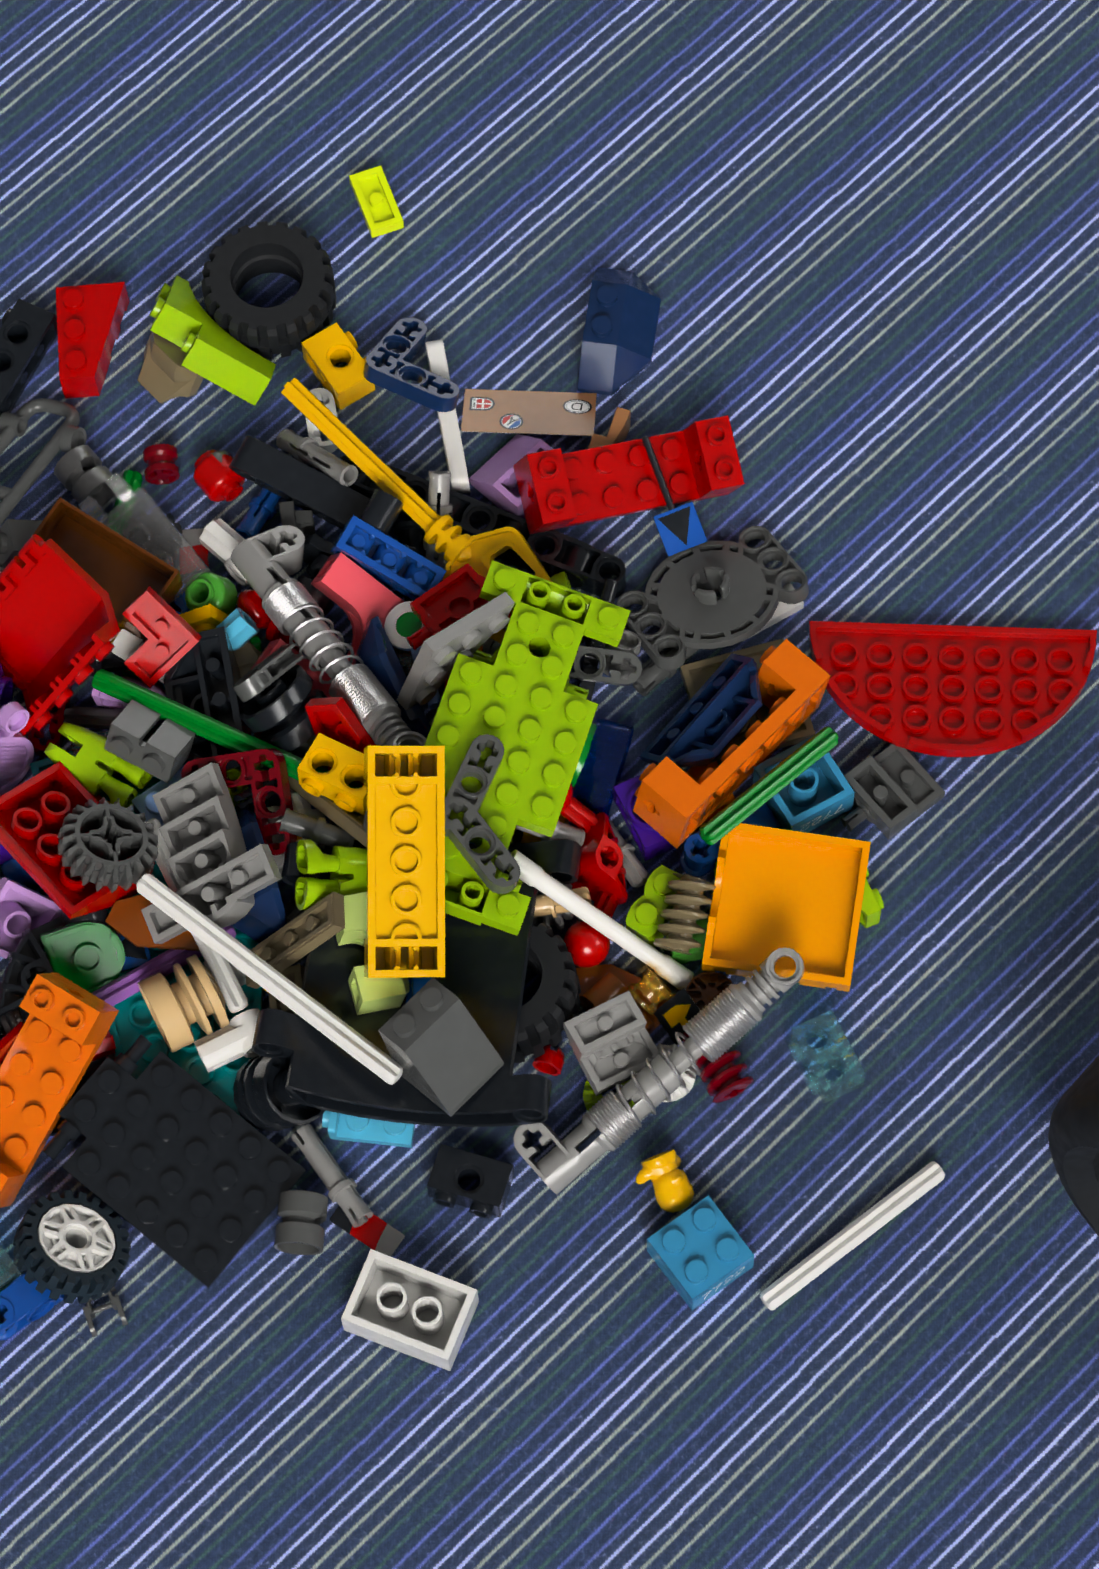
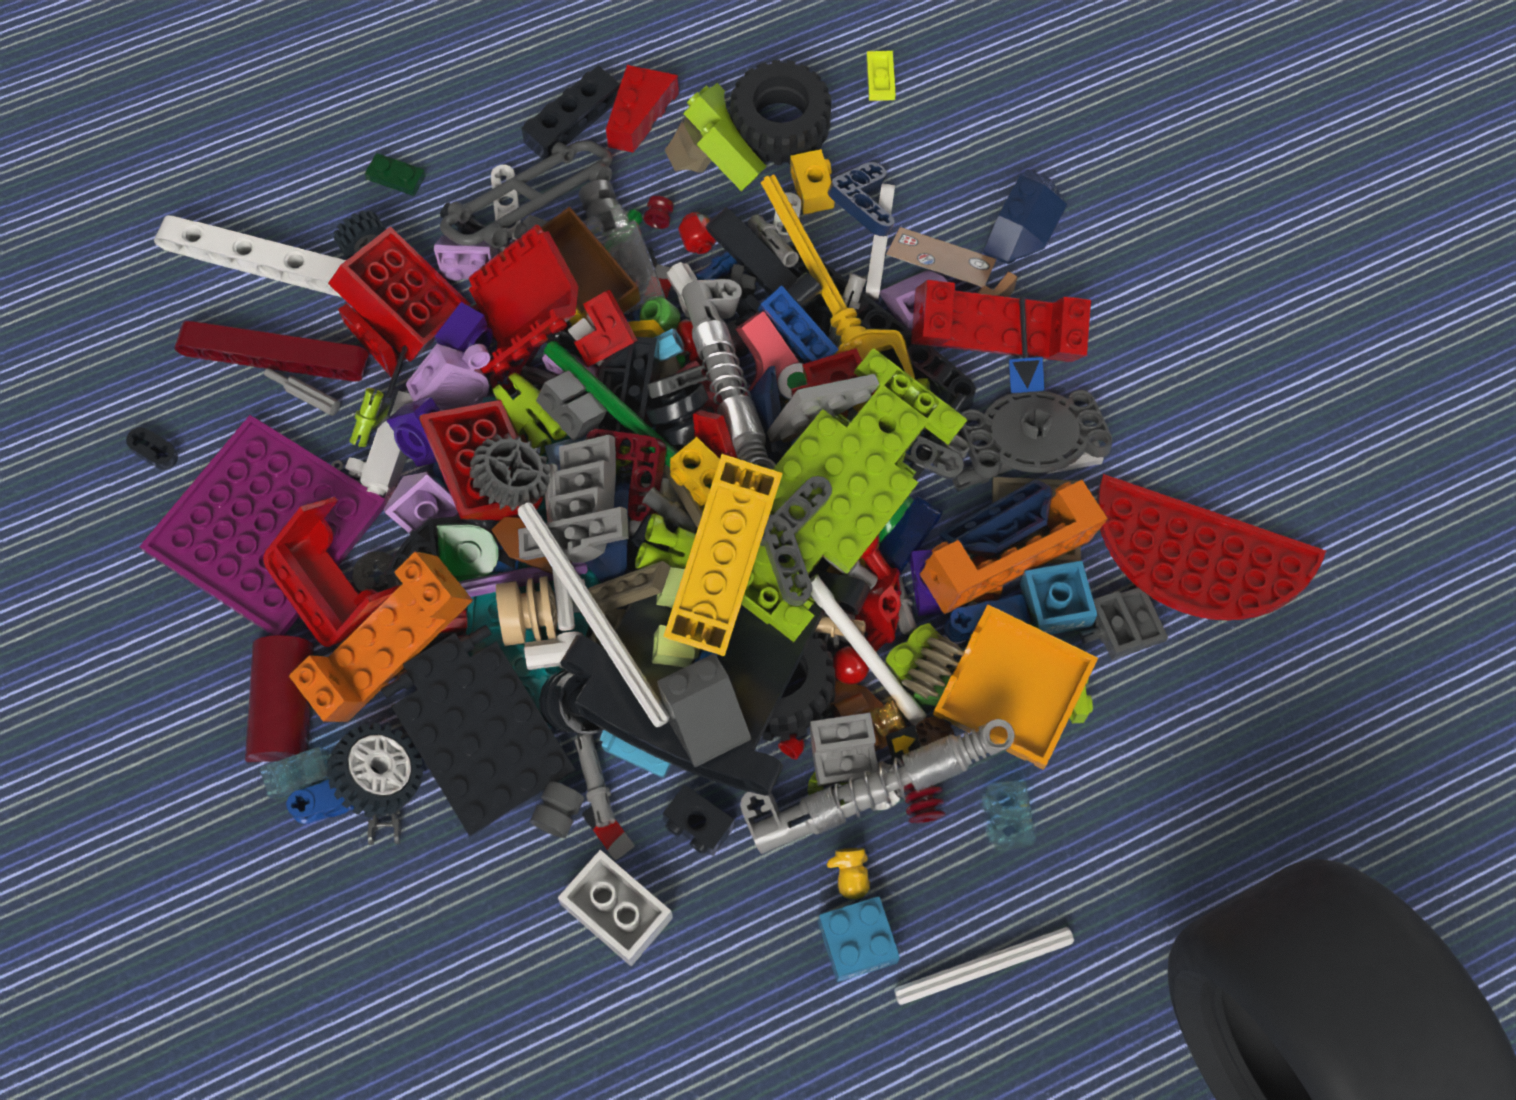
camera: 15 degrees right, 0 degrees up
green axle [699,727,839,845] -> none

